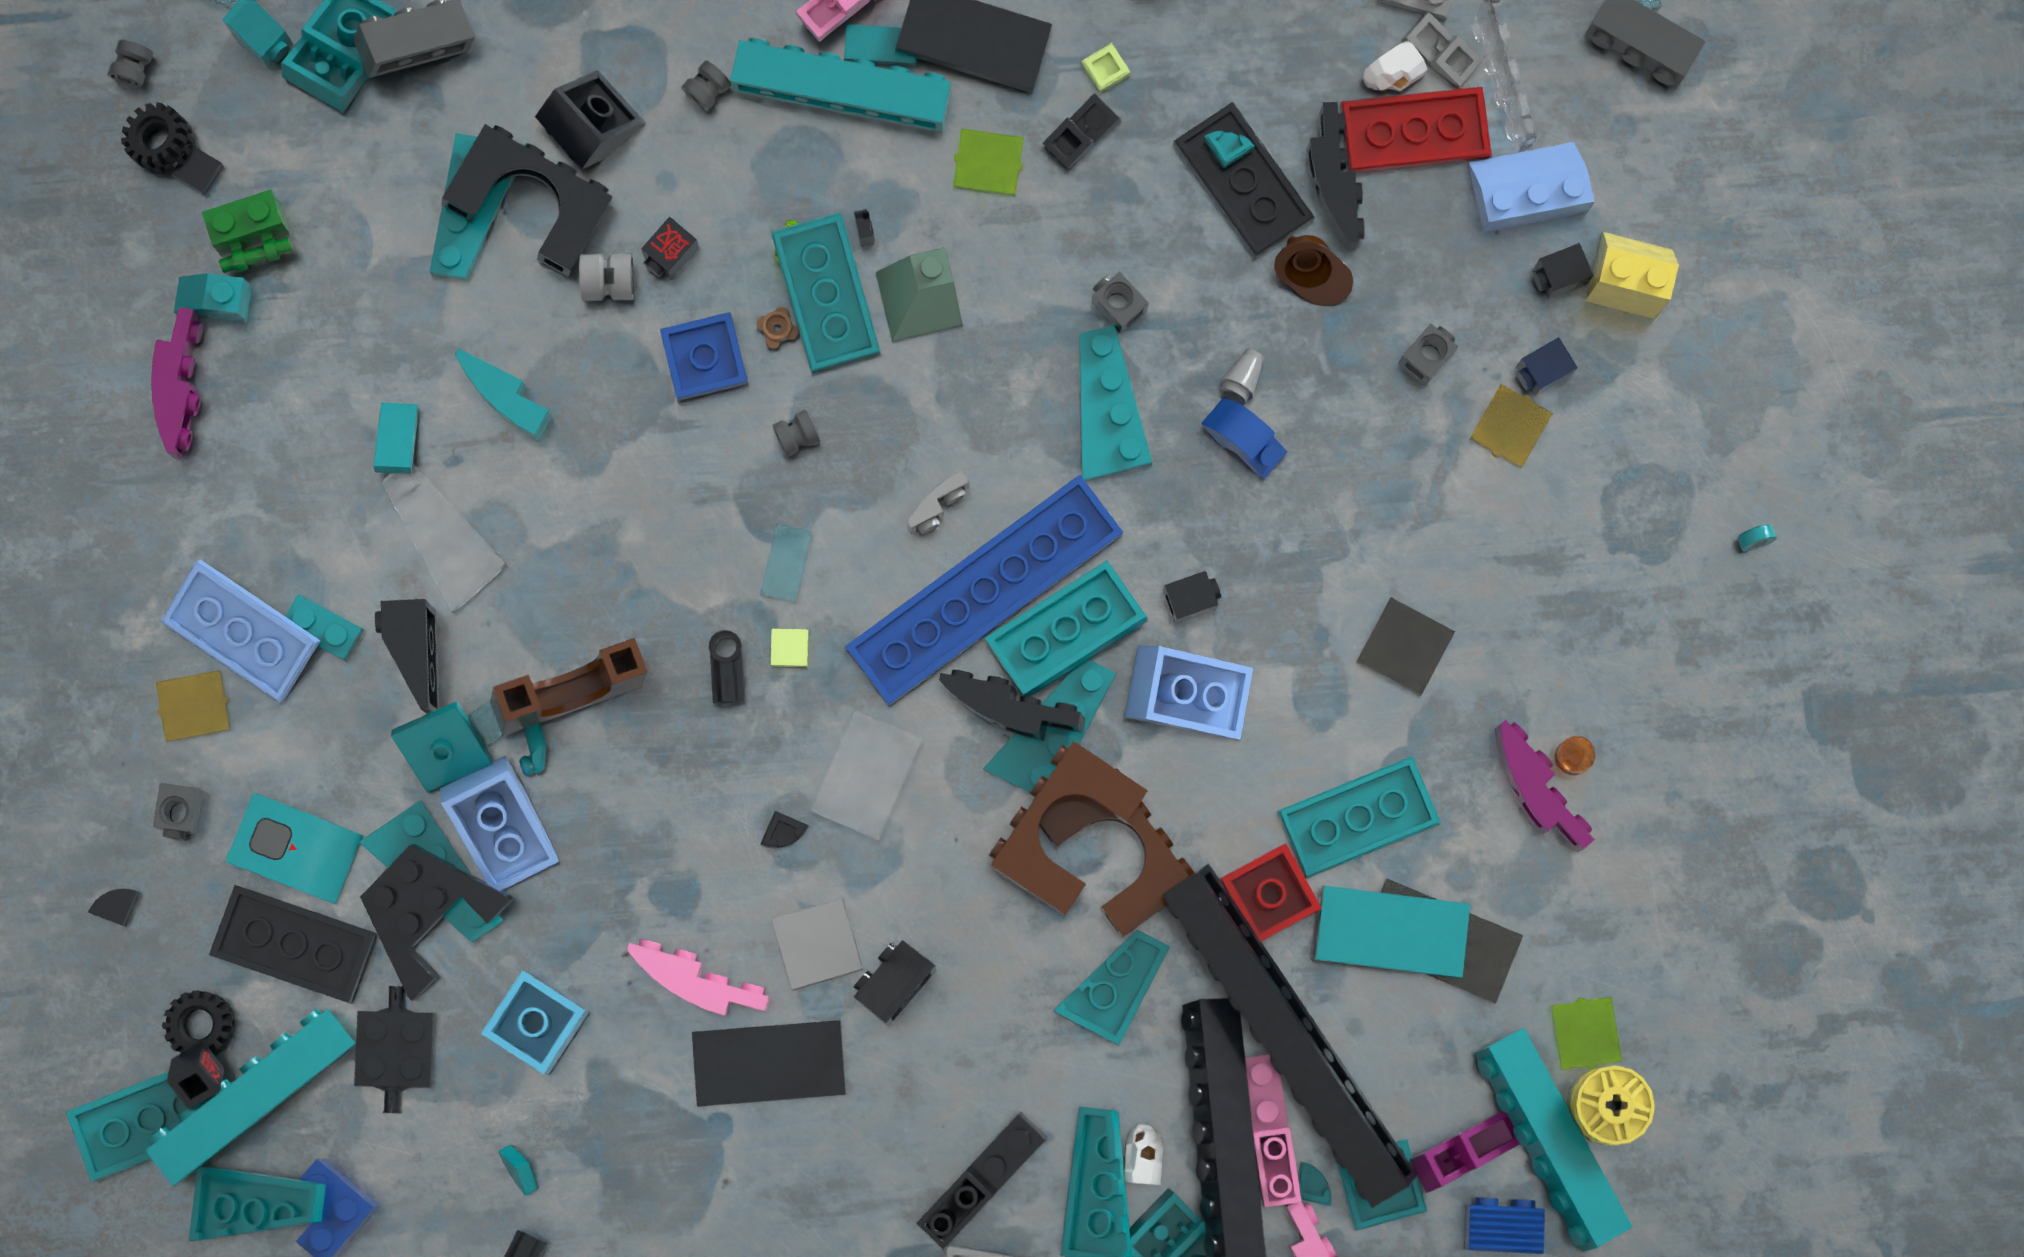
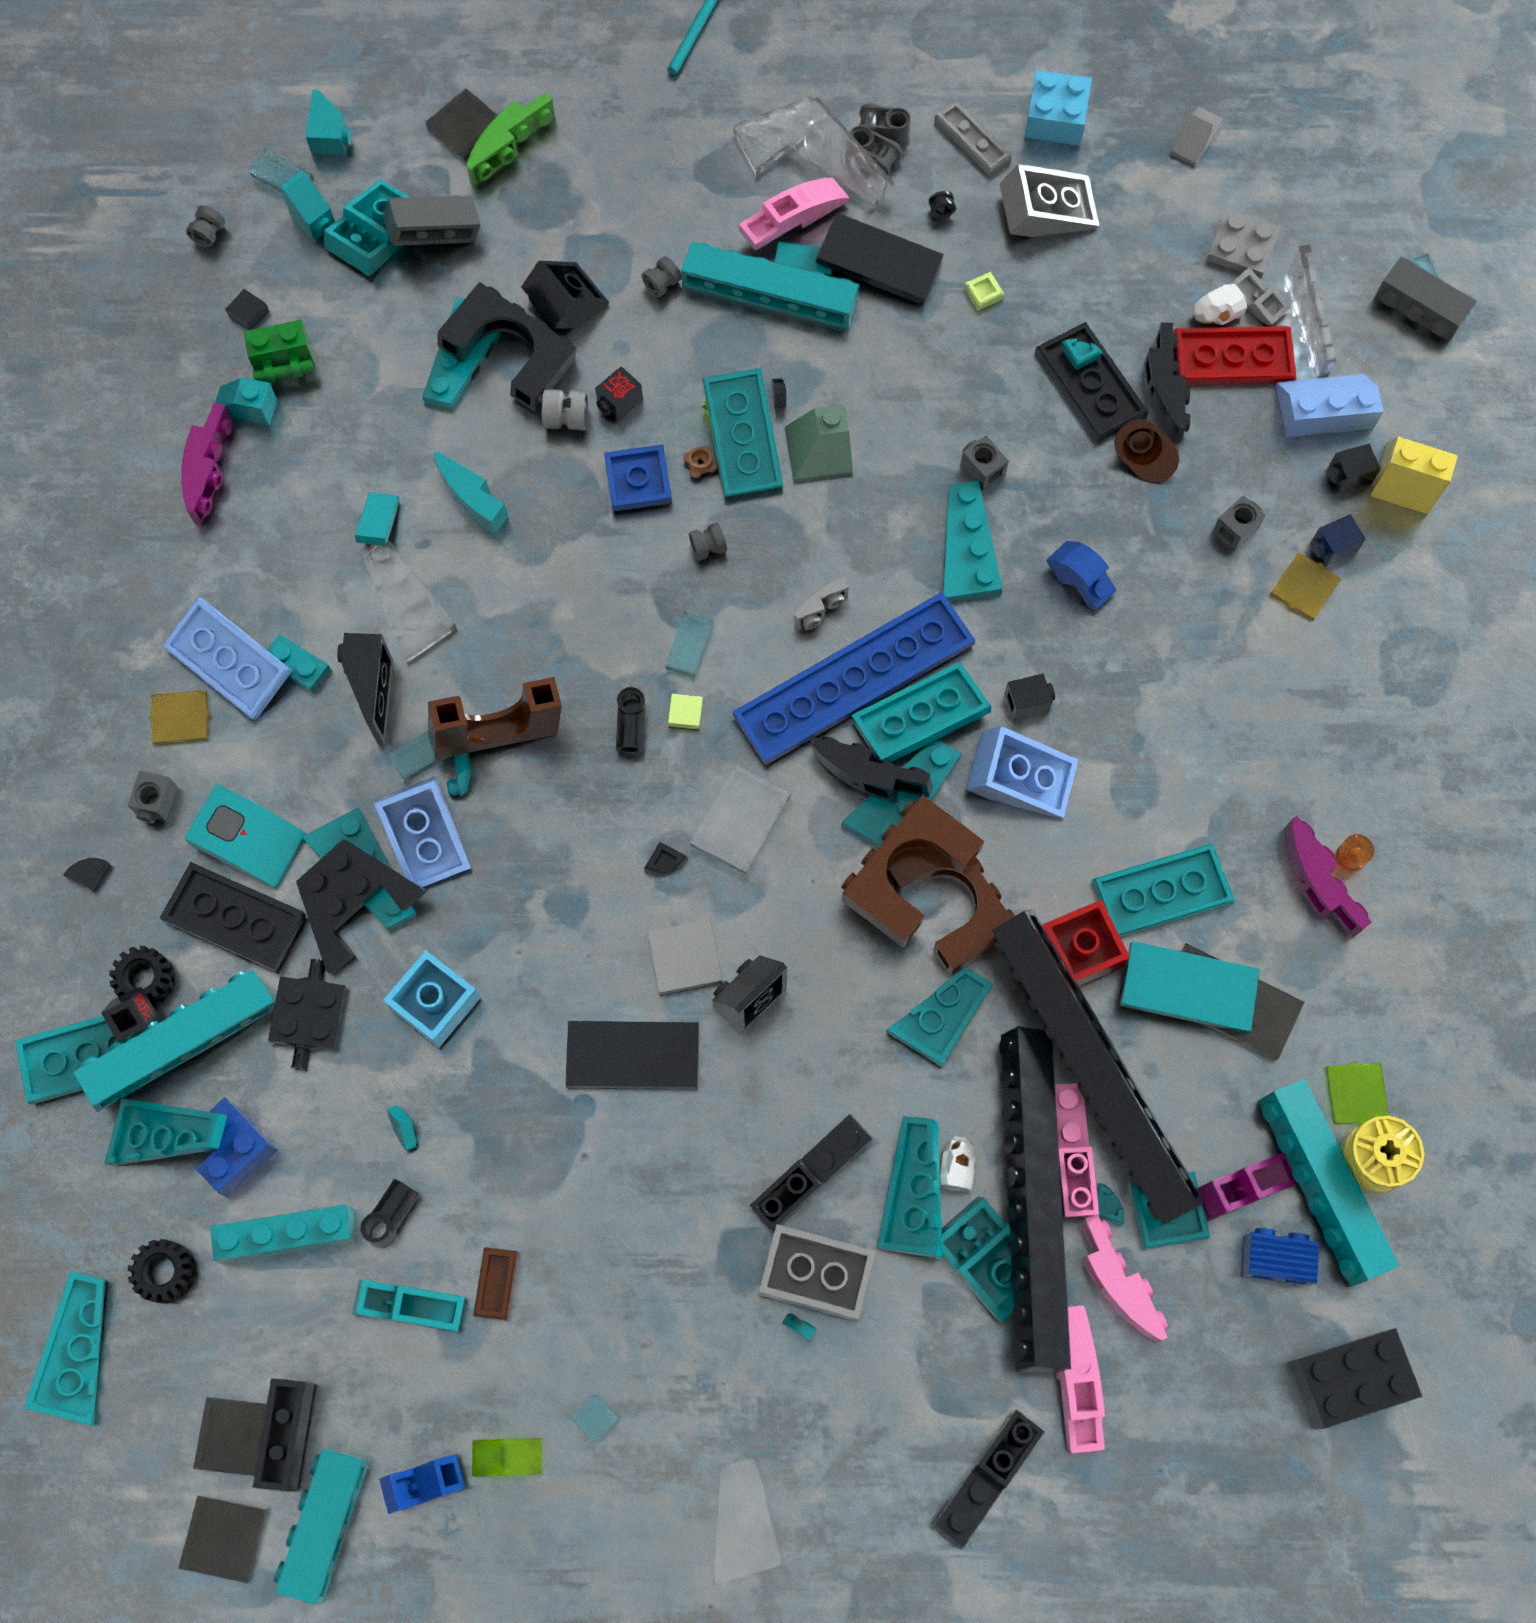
camera: 10 degrees right, 10 degrees down
black tyre [121,102,194,174] -> none
teal plate [391,701,493,793] -> none
bright pink slope [627,939,770,1017] -> none
clear neon green piece [953,128,1024,196] -> none
black slope [1042,93,1121,169] -> none
light grey cone [1220,349,1265,405] -> none
clear smoke tile [1356,597,1455,696] -> none
teal tile [1738,524,1777,552] -> none

